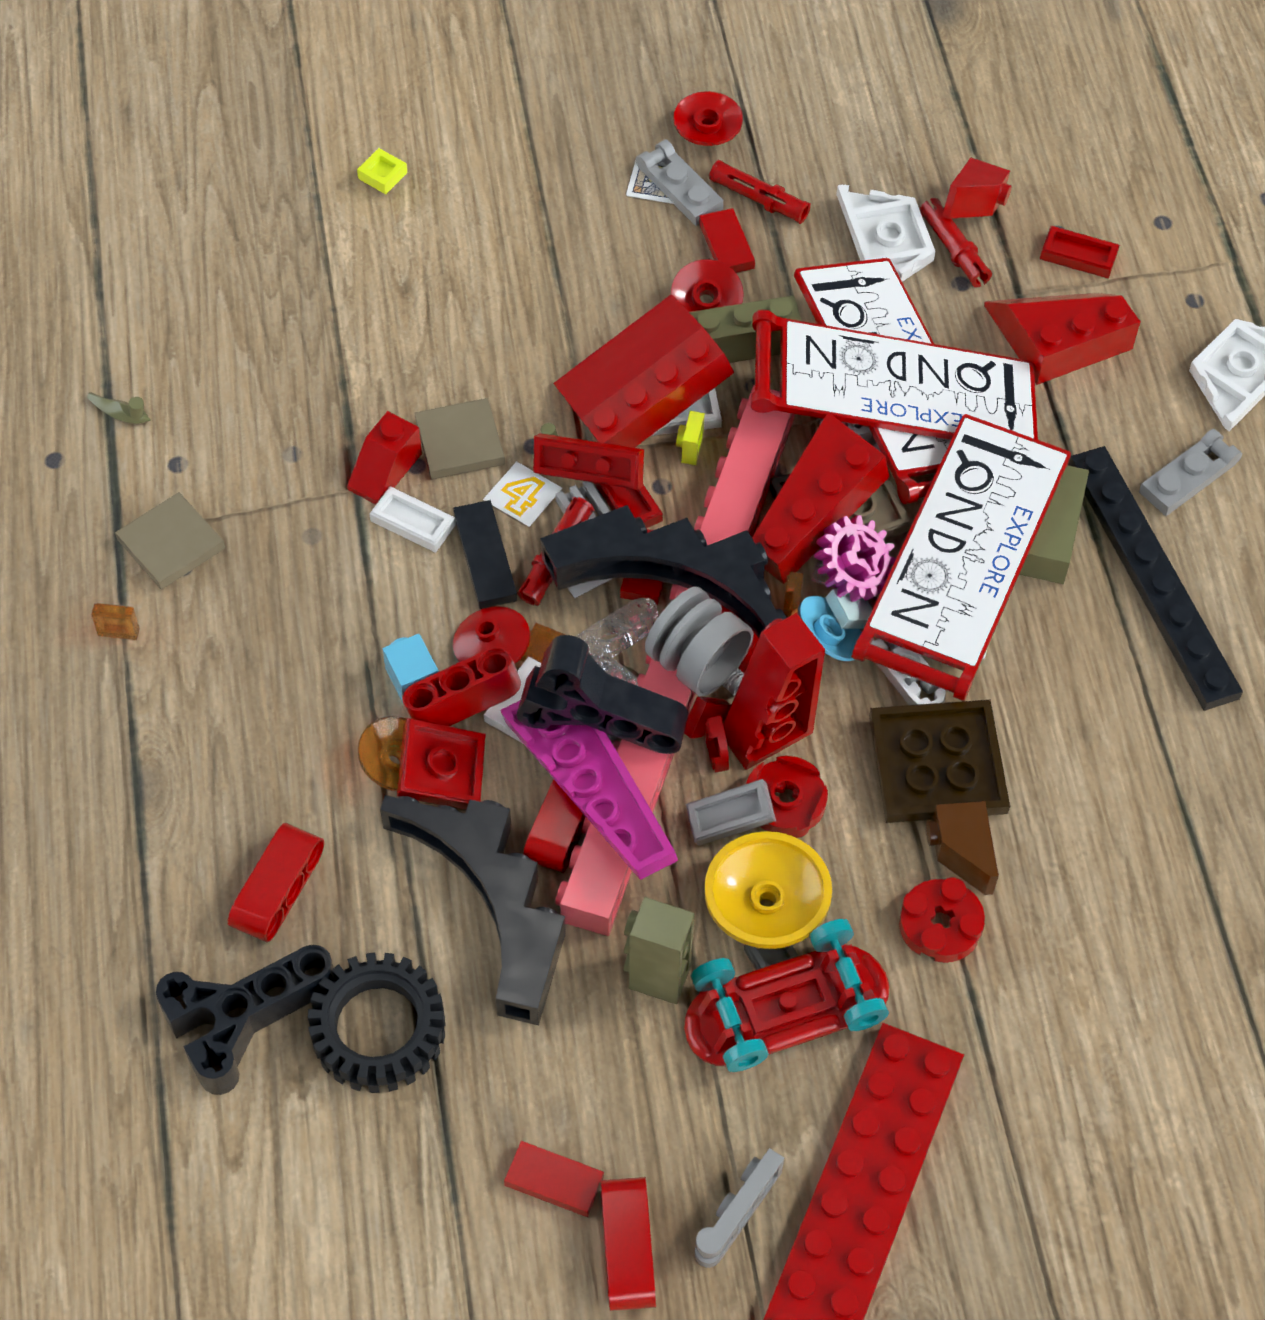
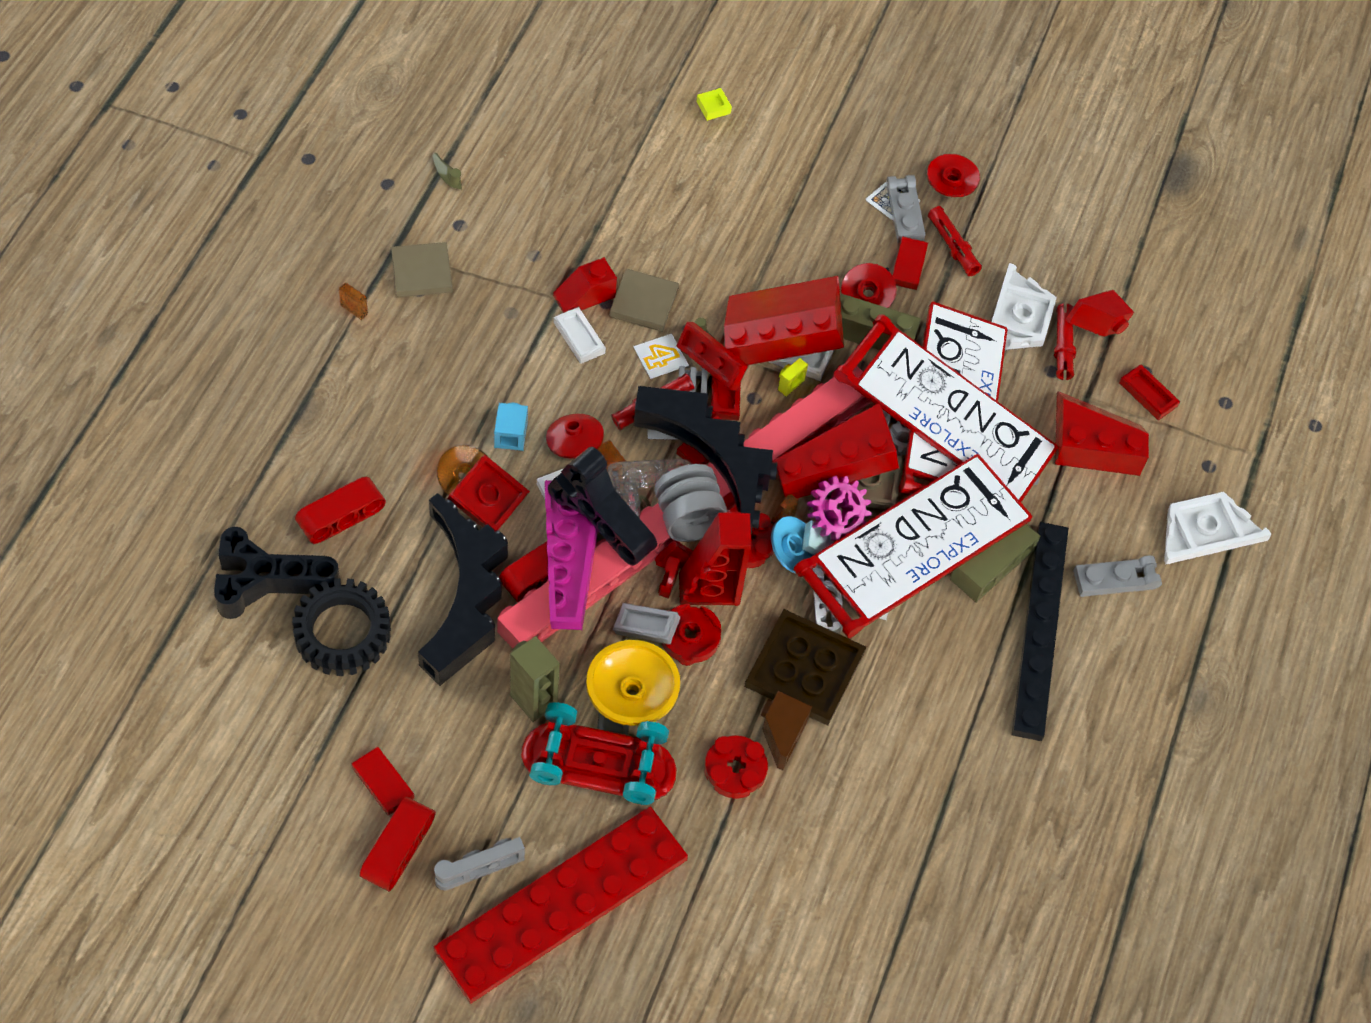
camera: 25 degrees right, 0 degrees up
red beam [402,647,521,726] -> none
black tile [453,500,518,609] -> none

